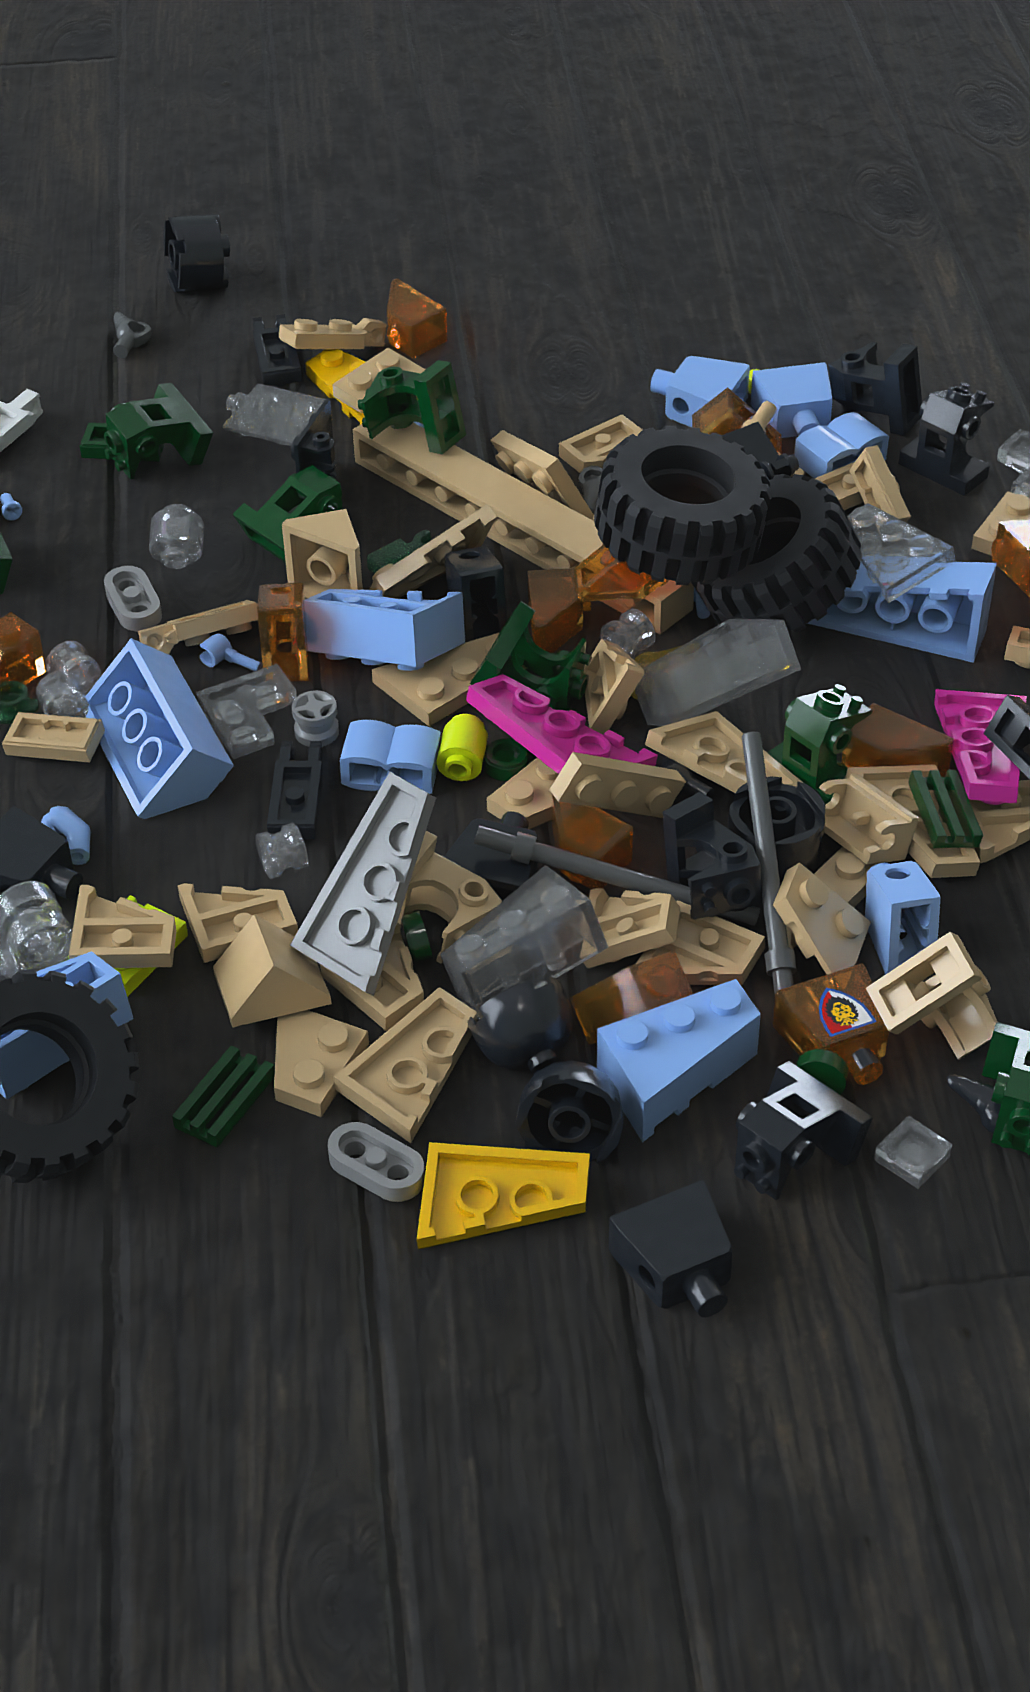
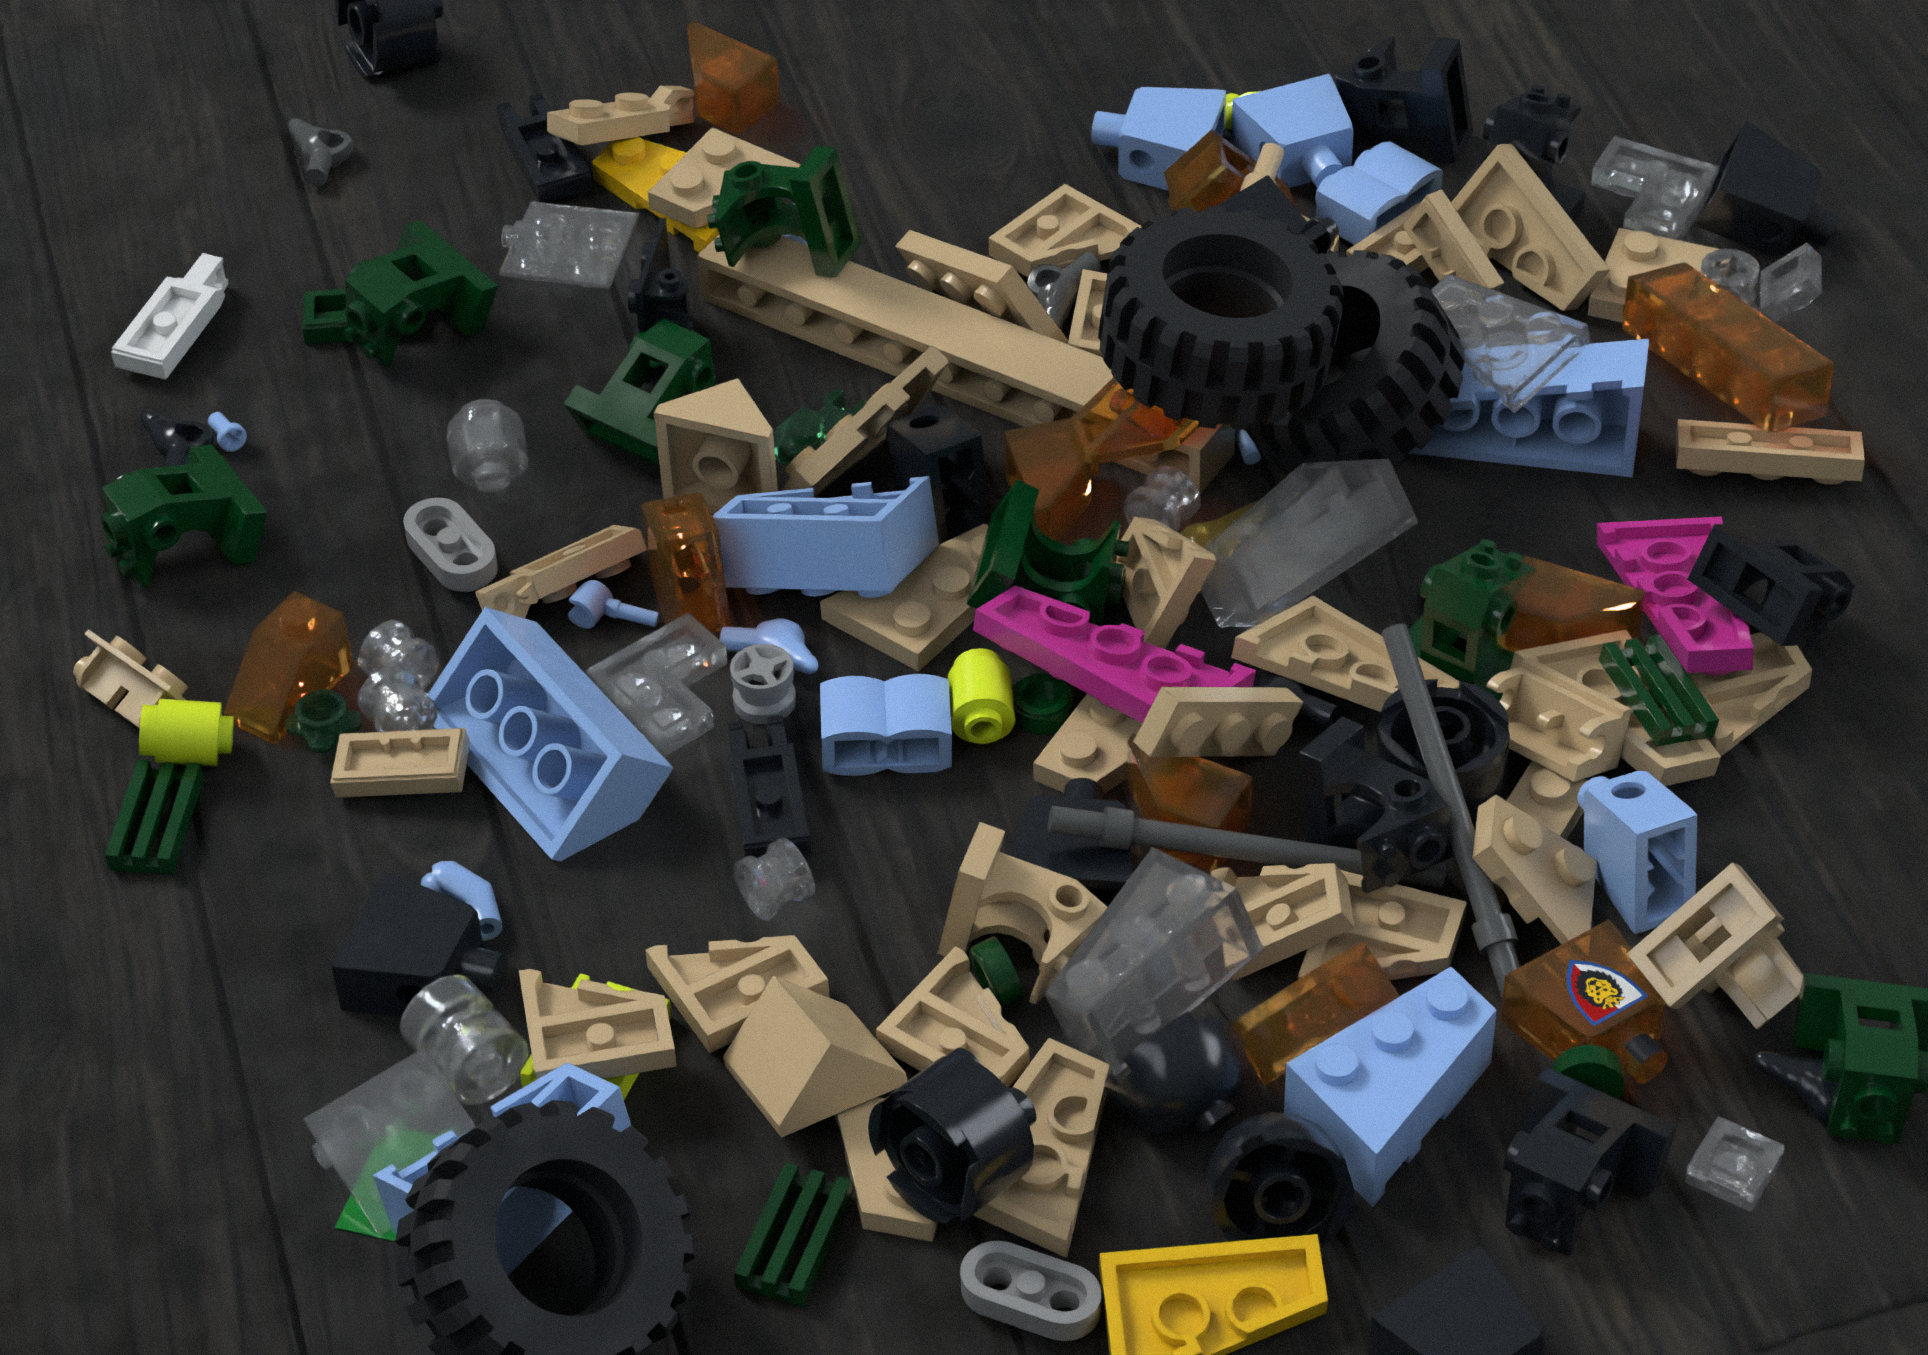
camera: 10 degrees left, 0 degrees up
light grey wing [290,772,436,996] -> none
none -> light blue animal [720,618,819,674]
none -> black brick [868,1048,1037,1224]
none -> tan wing [1451,144,1611,311]

